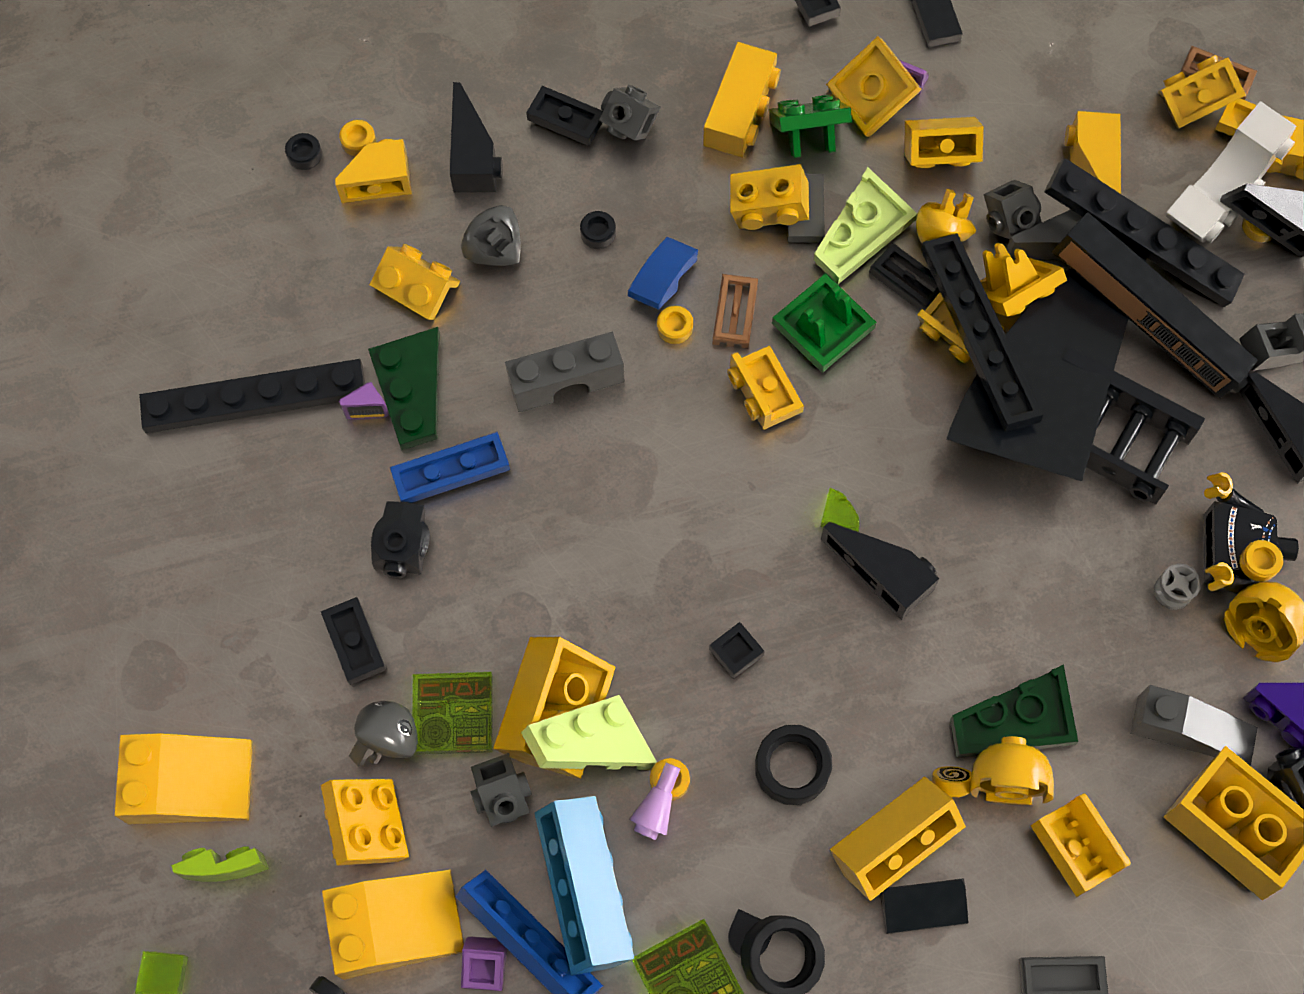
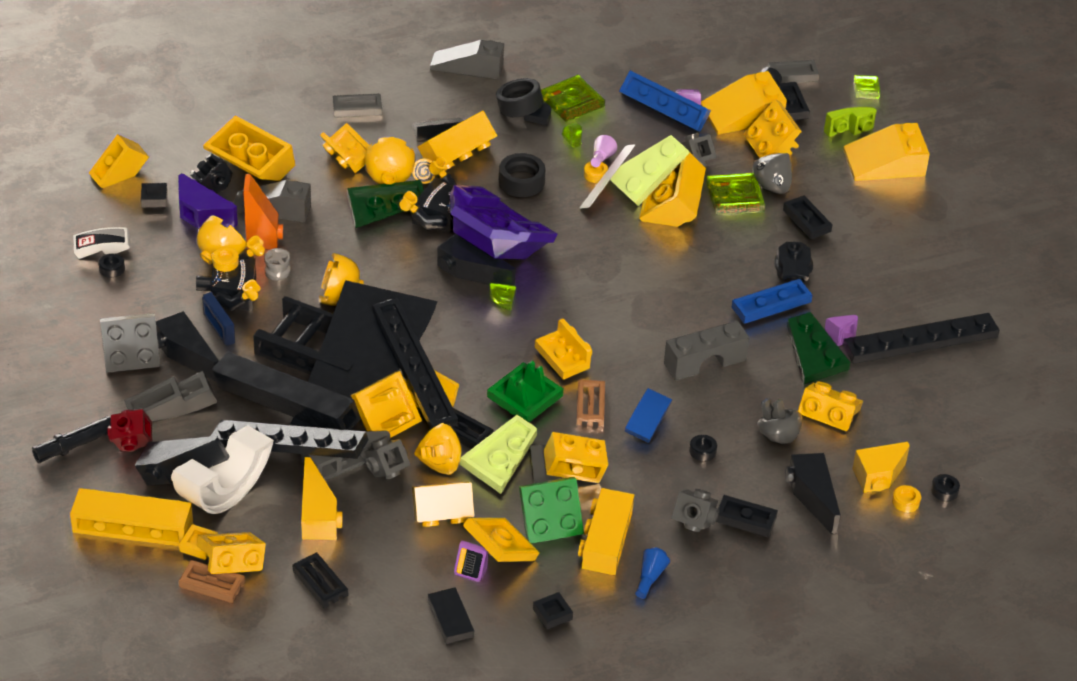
camera: 170 degrees right, 25 degrees down
brick [534,796,634,976] -> none
yellow tile [657,306,693,344] -> none
black plate [709,622,765,679] -> none
none -> dark blue tile [202,292,235,346]
none -> orange slope [244,174,284,250]
none -> black tile [292,552,348,608]
none -> yellow cylinder [319,253,364,306]
none -> black torso [399,156,457,232]
none -> dark purple piece [450,185,557,259]
none -> clear neon green tile [562,123,582,148]
none -> white sticker [580,145,635,209]
none -> blue cone [635,547,670,599]
none -> black plate [777,82,810,121]

